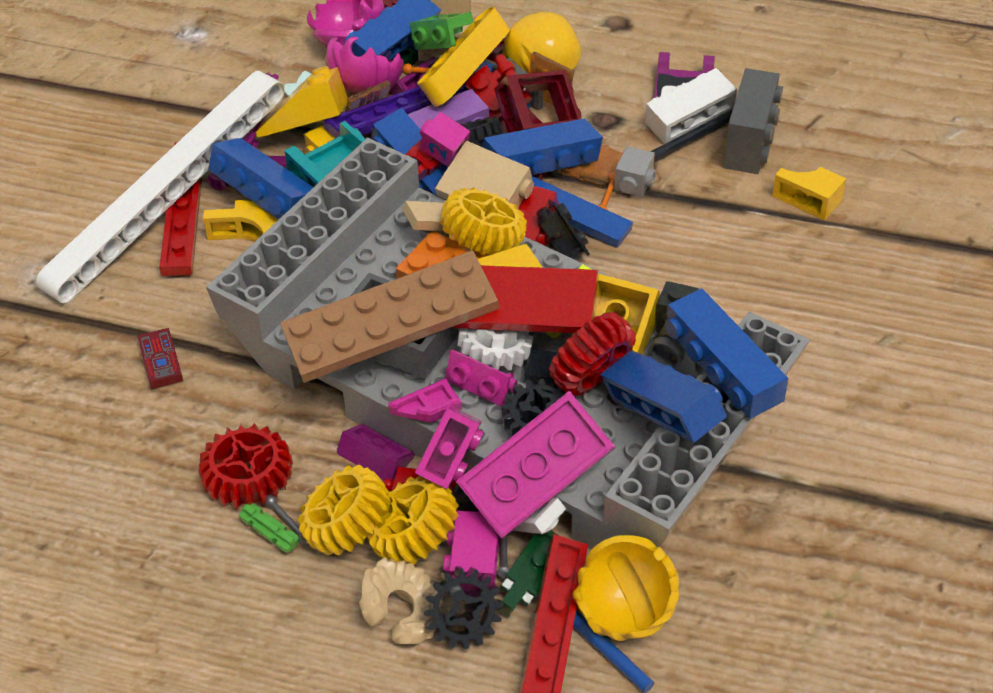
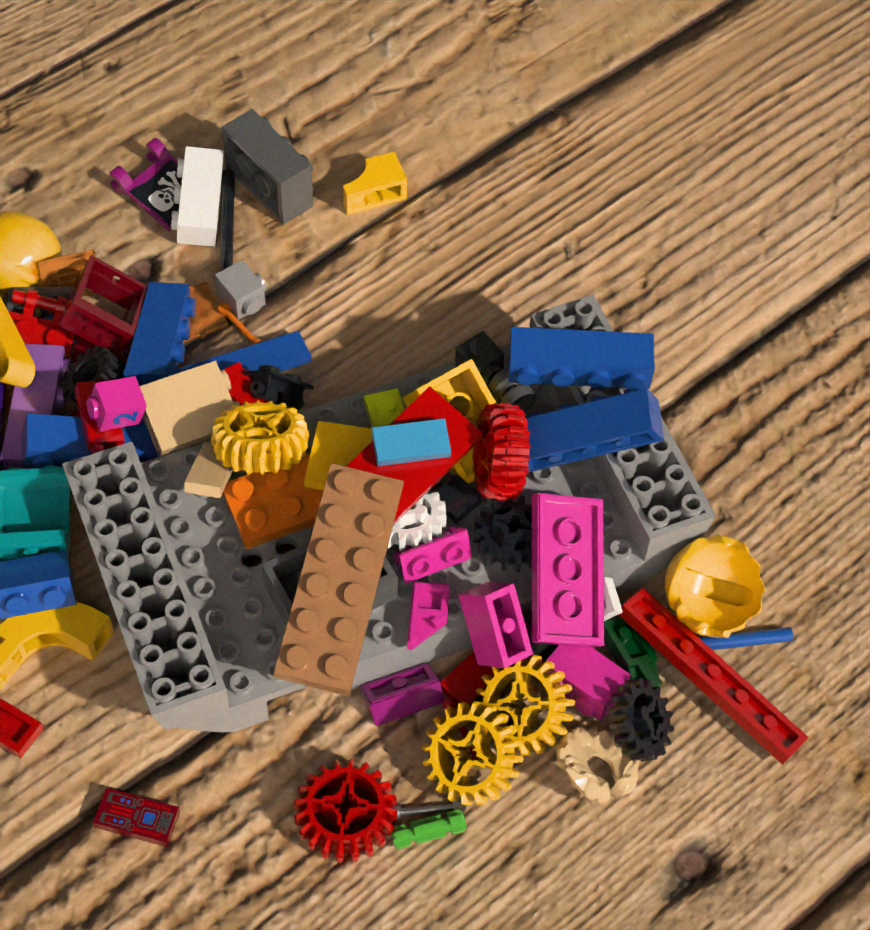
camera: 60 degrees left, 10 degrees up
none -> dark azure tile [371,418,451,467]

